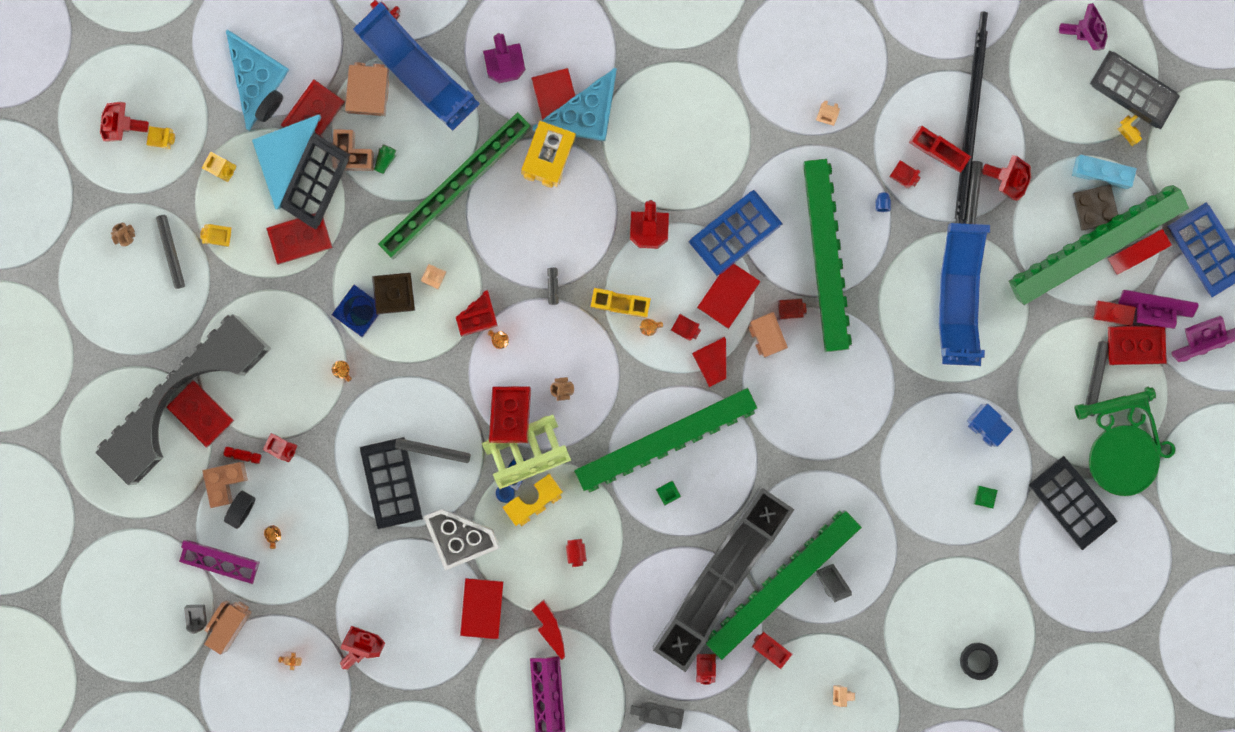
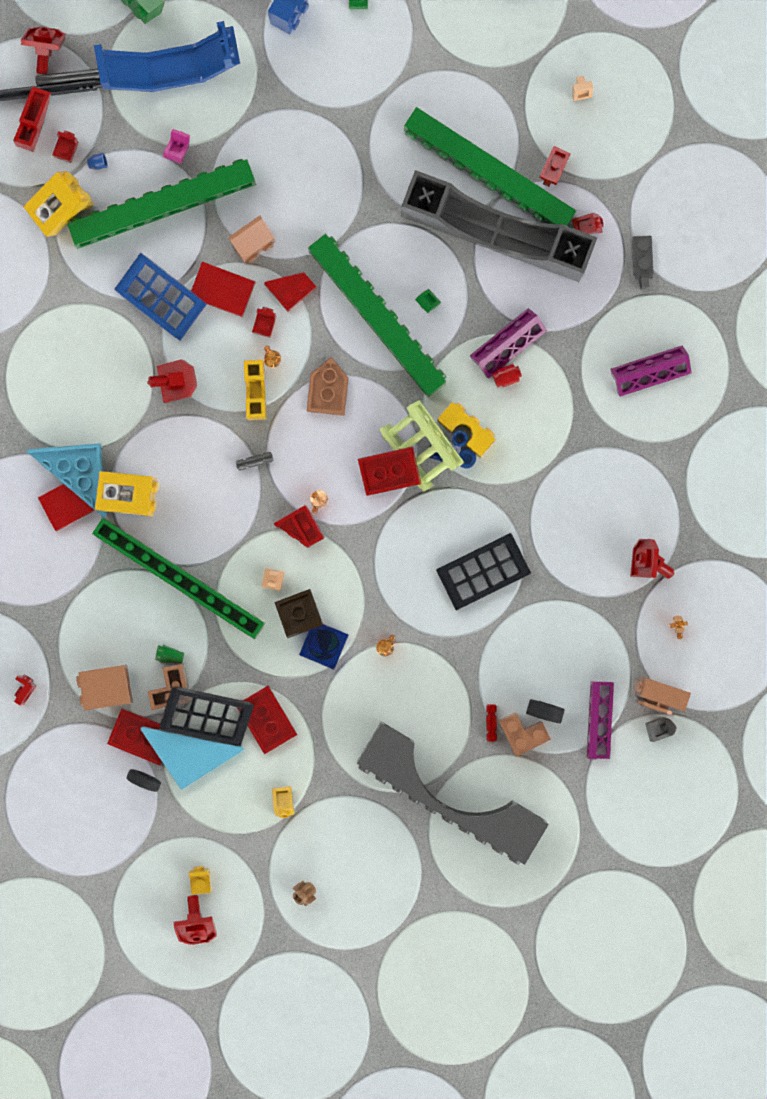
camera: 110 degrees left, 0 degrees up
dark grey axle [156,215,185,289] -> none
red tile [166,380,235,448] -> none
yellow bracket [202,151,237,182] -> none
medium azure tile [226,29,289,131] -> none
bracket [263,433,297,462] -> none
clear orange piece [264,525,281,549] -> none
blue panel [353,2,480,131] -> none
dark grey axle [395,438,471,463] -> none
white brick [424,509,500,571] -> none
red tile [460,578,504,639] -> none
magenta piece [483,33,526,84] -> none
red slope [532,599,565,660] -> none
medium nougat gear [550,377,574,401] -> none
clear red brick [778,298,807,320] -> none
light nougat tile [816,101,840,126] -> none
dark grey tile [816,564,852,603] -> none
none -> yellow brick [23,171,95,237]
none -> dark pink bracket [163,129,190,164]
none -> nougat tile [307,357,348,416]
none -> blue hose [452,431,468,447]
none -> magenta fence [470,308,547,379]

